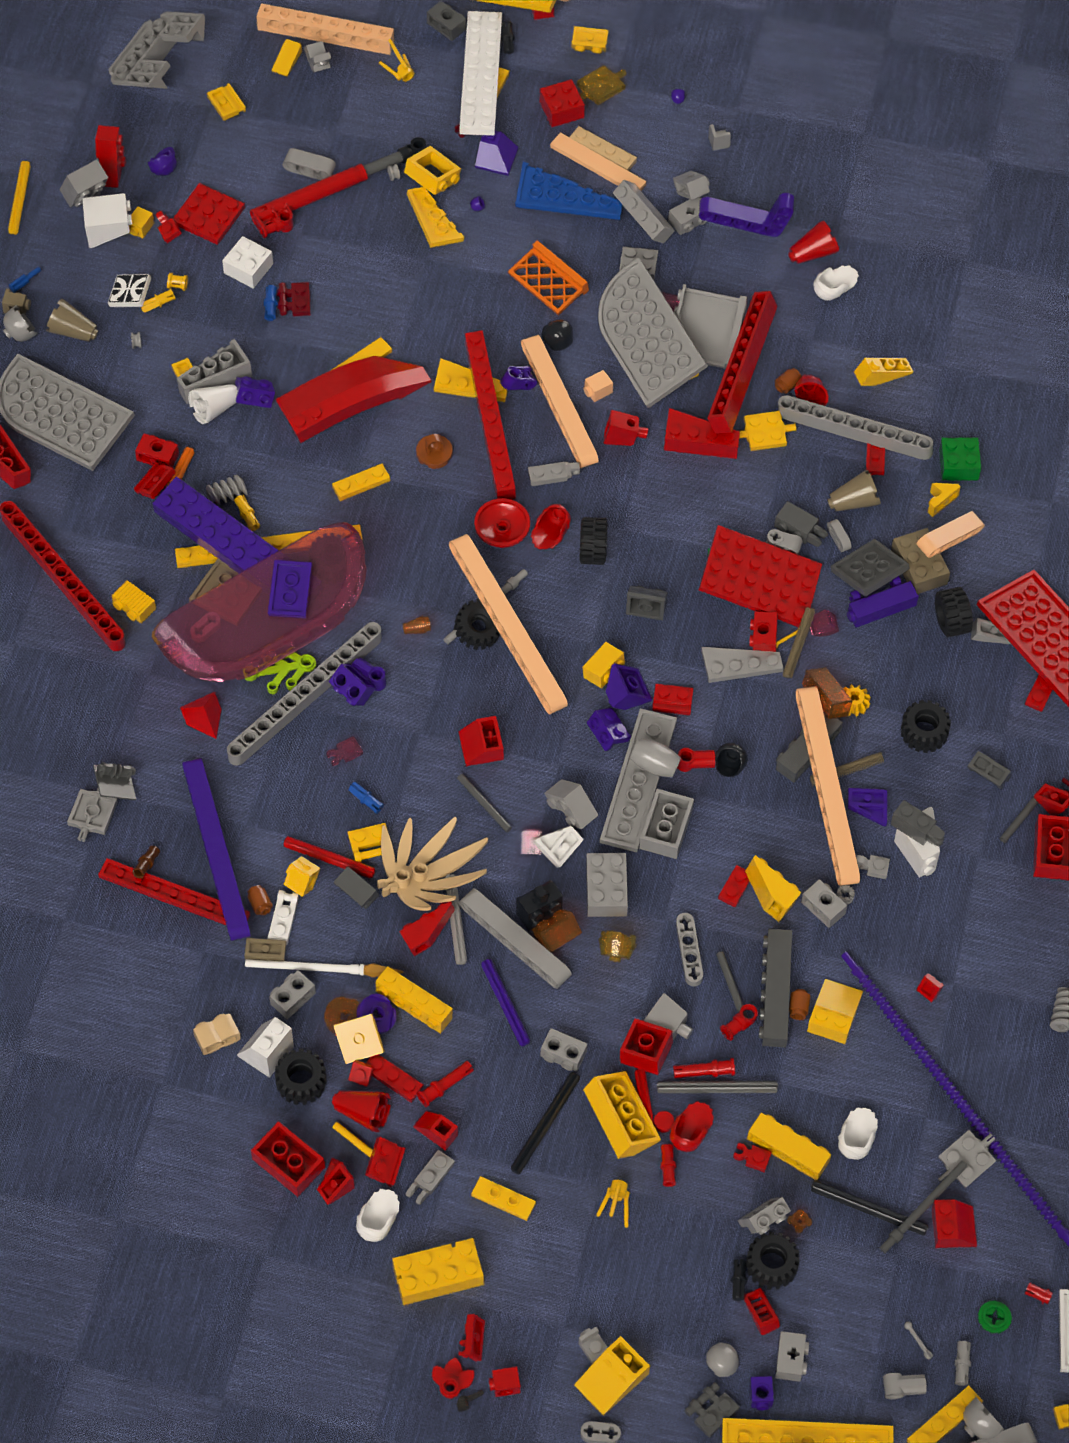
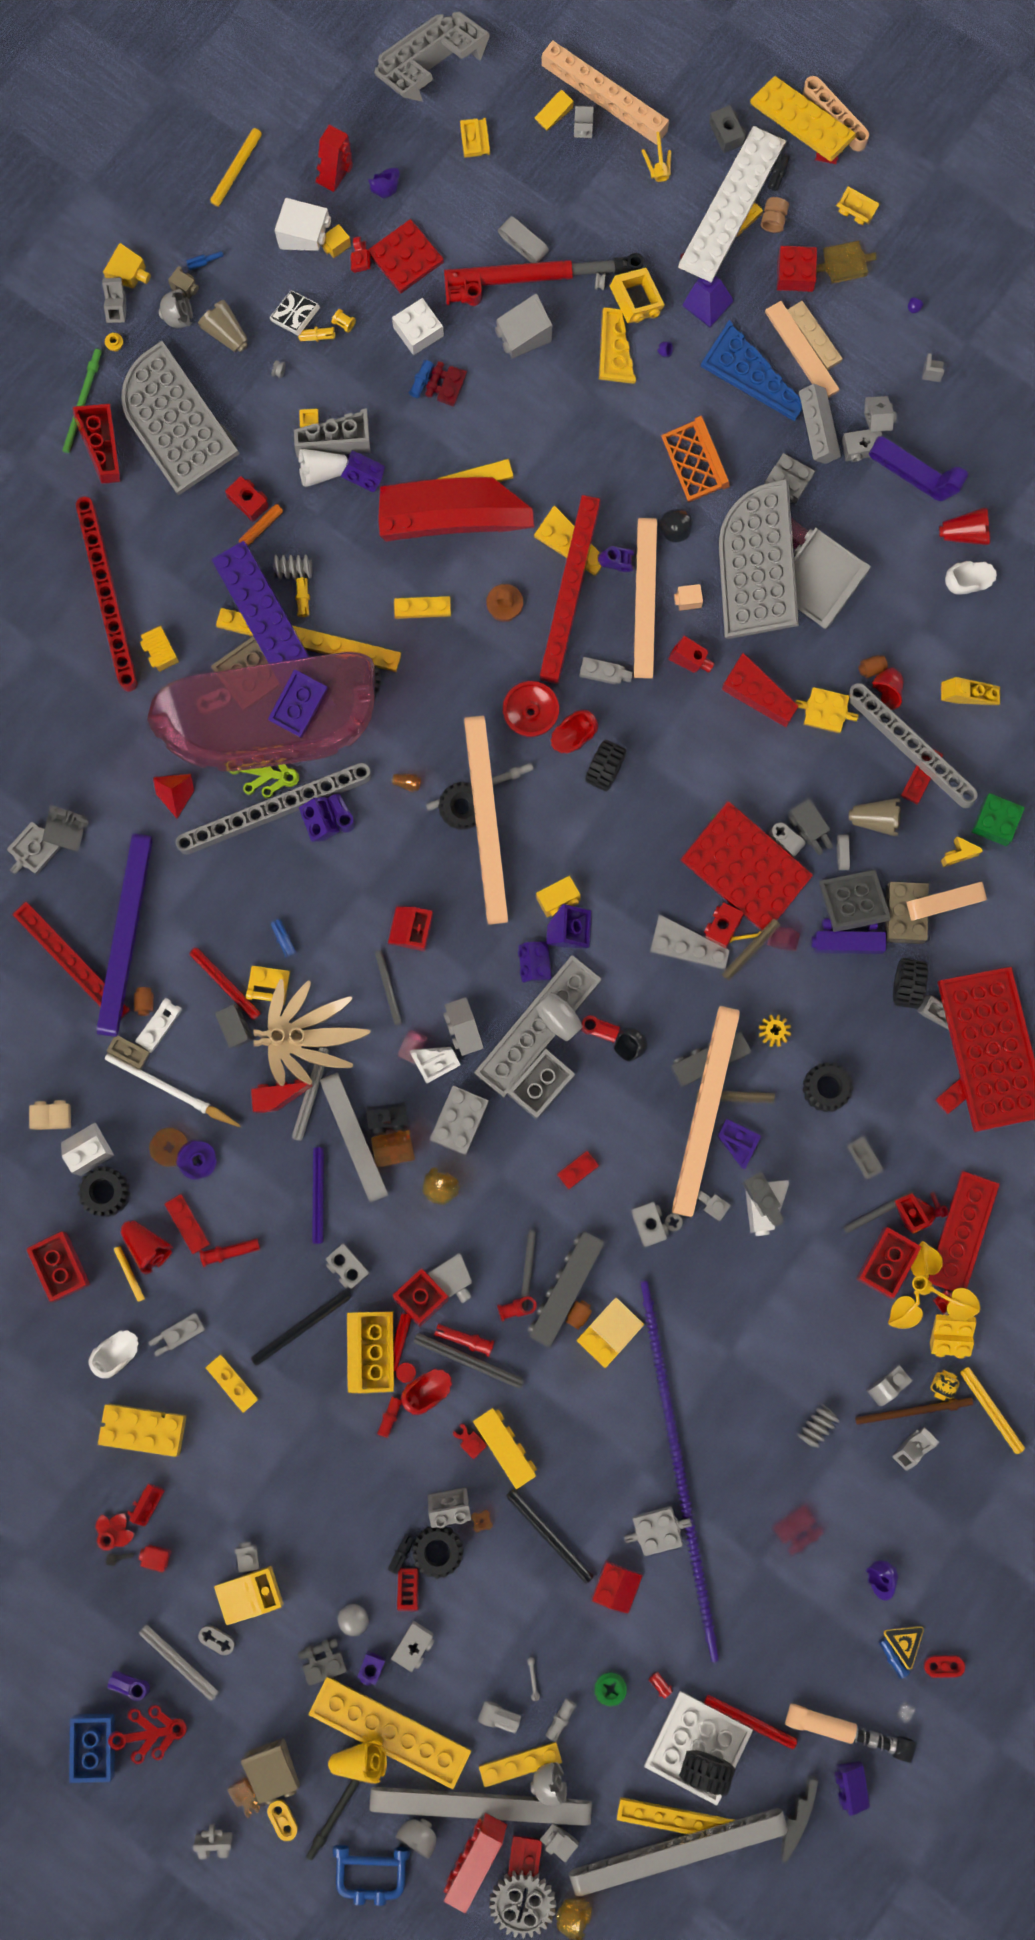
camera: 25 degrees right, 20 degrees up
light grey brick [60,160,108,208] -> none
reddish brown pin [132,846,160,878] -> none
red plate [134,462,176,499] -> none
light grey brick [269,970,316,1020] -> none
yellow head [284,856,320,897] -> none
red slope [317,1157,355,1205] -> none
clear pink plate [326,736,363,766] -> none
yellow plate [334,1013,385,1064] -> none
red plate [348,1060,374,1087] -> none
red plate [365,1137,406,1187] -> none
yellow brick [376,966,453,1034] -> none
red slope [413,1111,458,1151] -> none
yellow plant [596,1180,630,1228] -> none
dark grey slope [626,586,668,621] -> none
red plate [652,684,693,715] -> none
light grey beam [676,913,703,986] -> none
red brick [708,291,777,434] -> none
yellow slope [745,855,801,922] -> none
clear orange brick [802,667,852,719] -> none
white hair [838,1108,878,1160] -> none
dark grey bar [879,1161,968,1254] -> none
red tile [916,973,944,1002] -> none
none -> light grey slope [495,294,552,359]
none -> medium nougat wheel [761,197,789,233]

